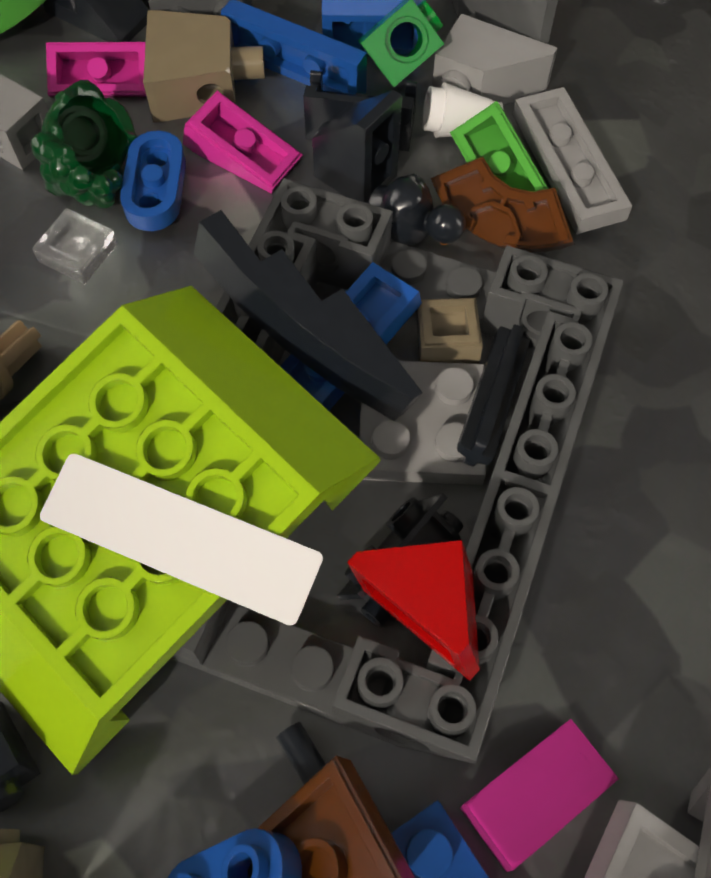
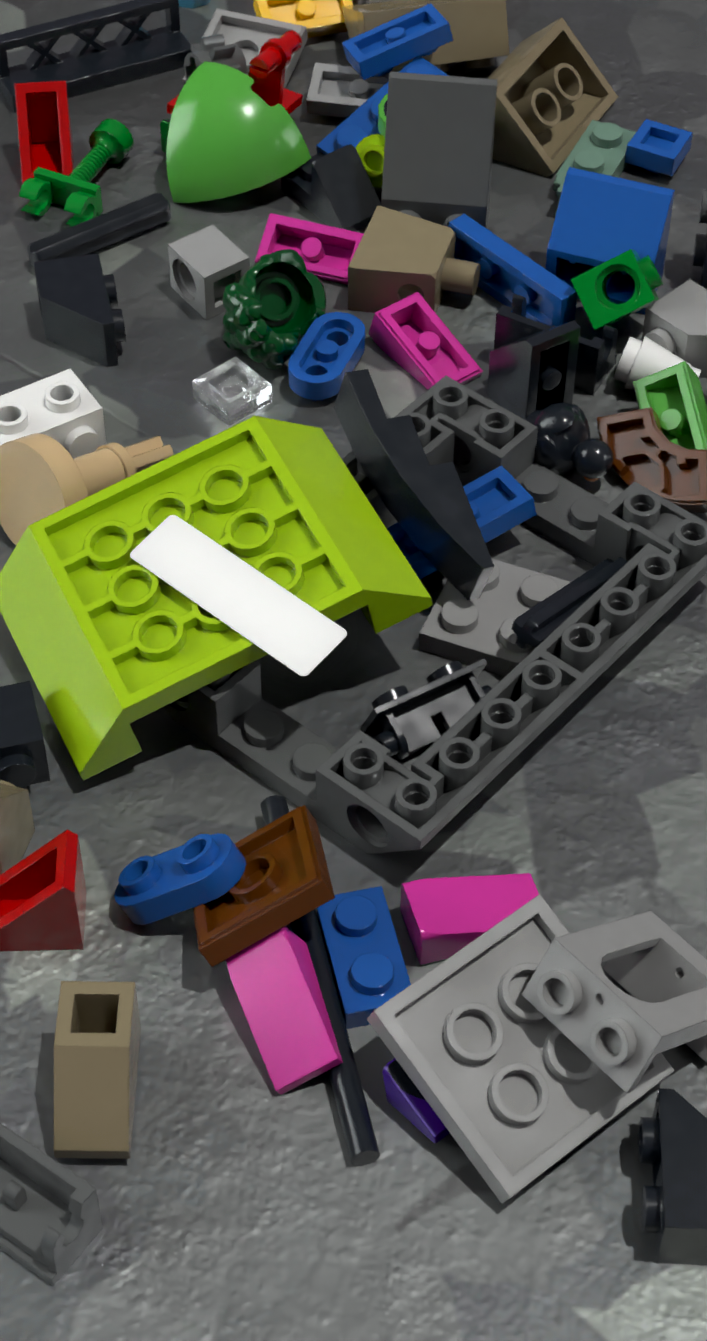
camera: 20 degrees right, 15 degrees down
red slope [347,540,480,681] -> none
dark tan slope [416,298,483,364] -> none

